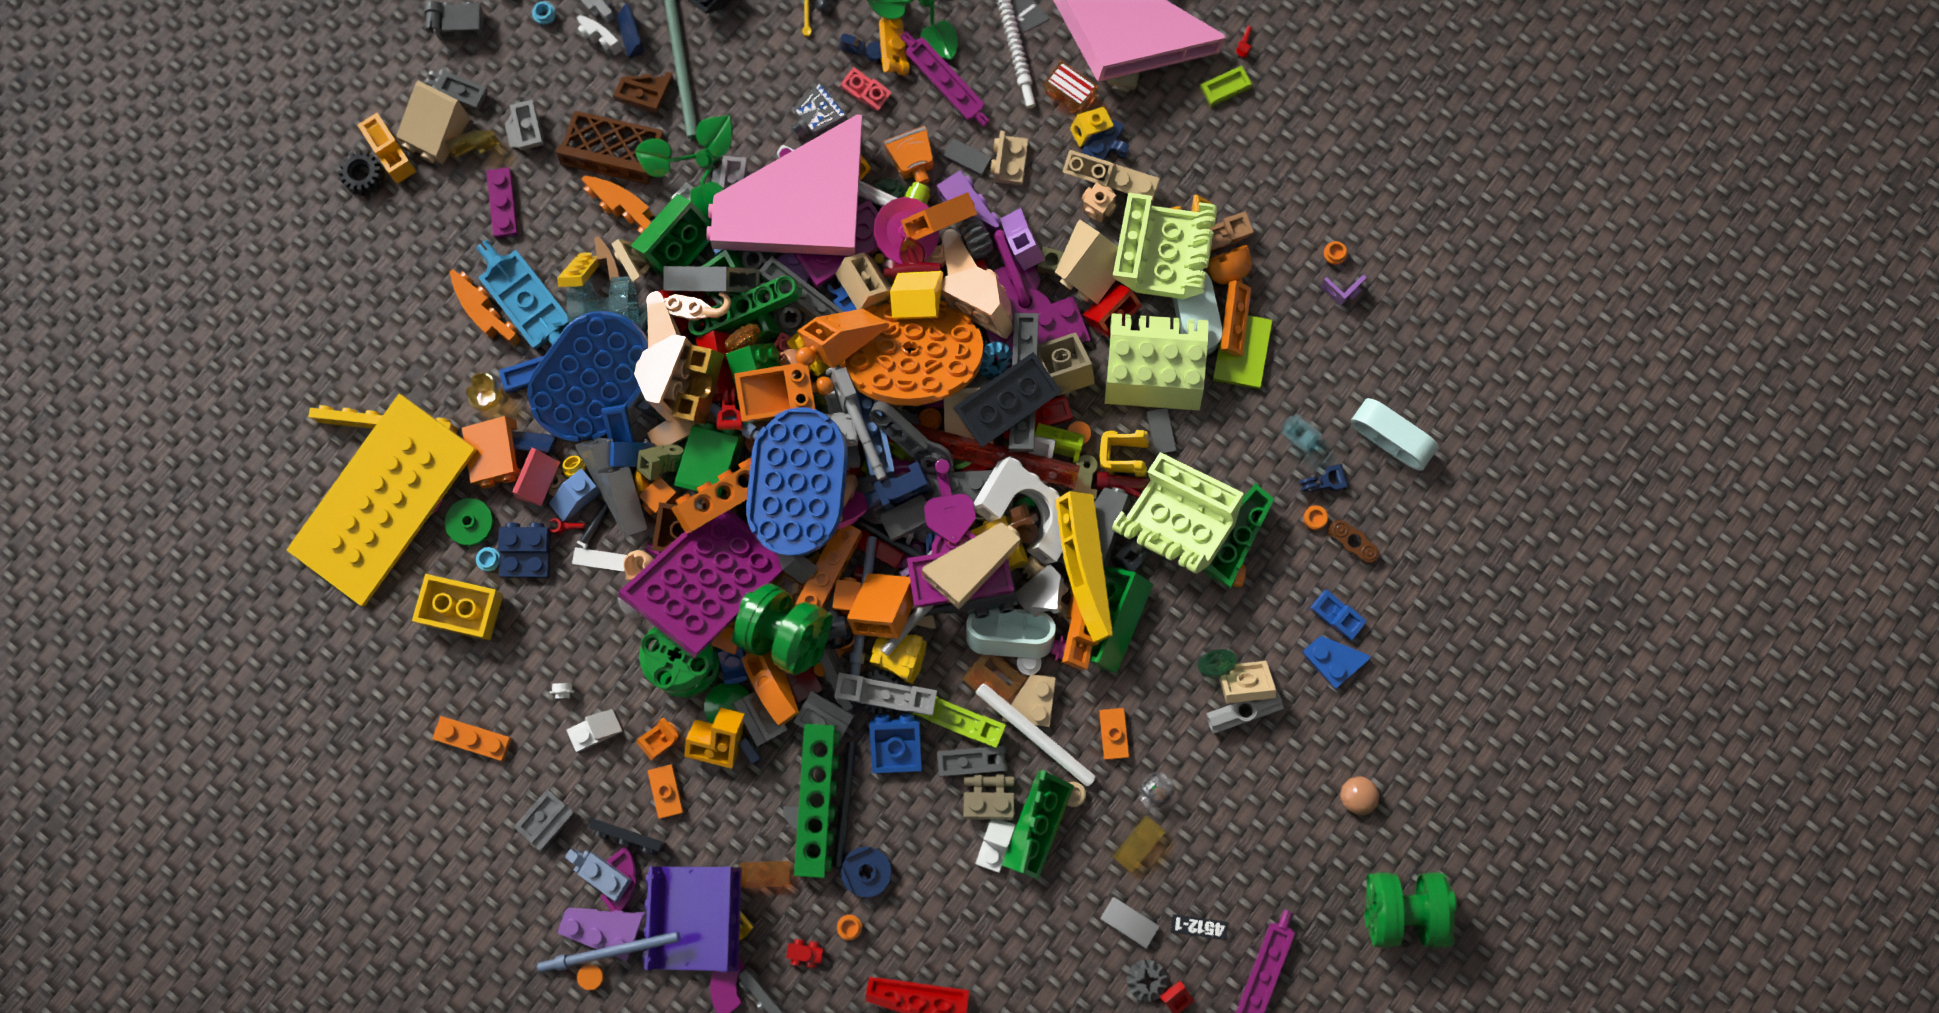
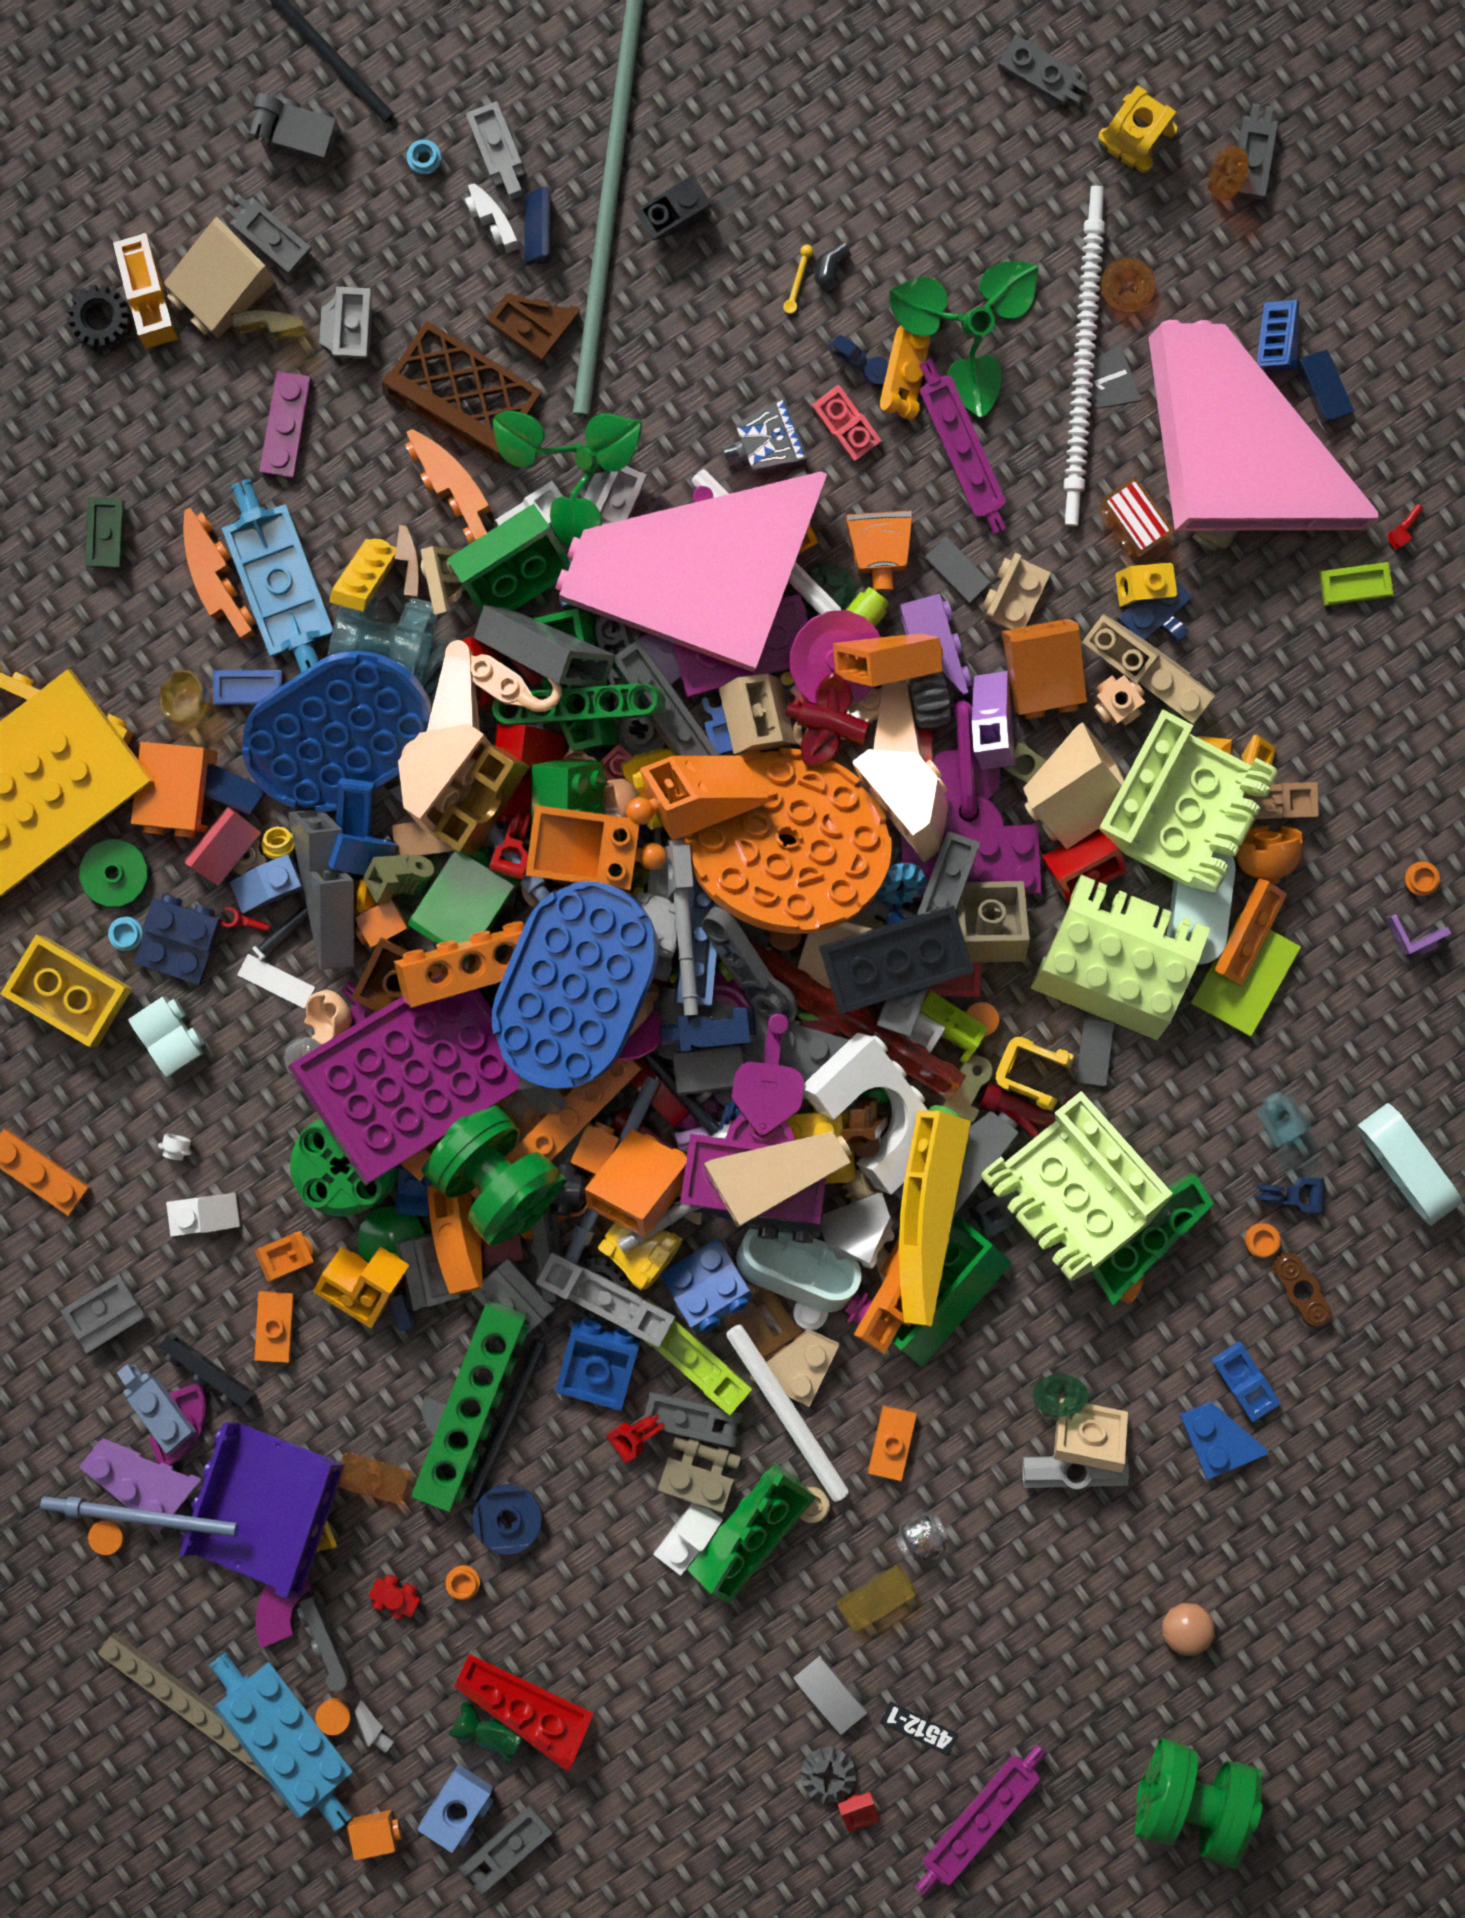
camera: 15 degrees right, 10 degrees up
clear orange gear [725,324,761,352] -> none
yellow slope [890,271,943,320] -> none
none -> dark green plate [85,497,125,569]
none -> light aqua brick [128,996,204,1077]
none -> red piece [606,1414,665,1463]
none -> blue plate [661,1238,755,1334]
none -> orange slope [1001,618,1087,719]

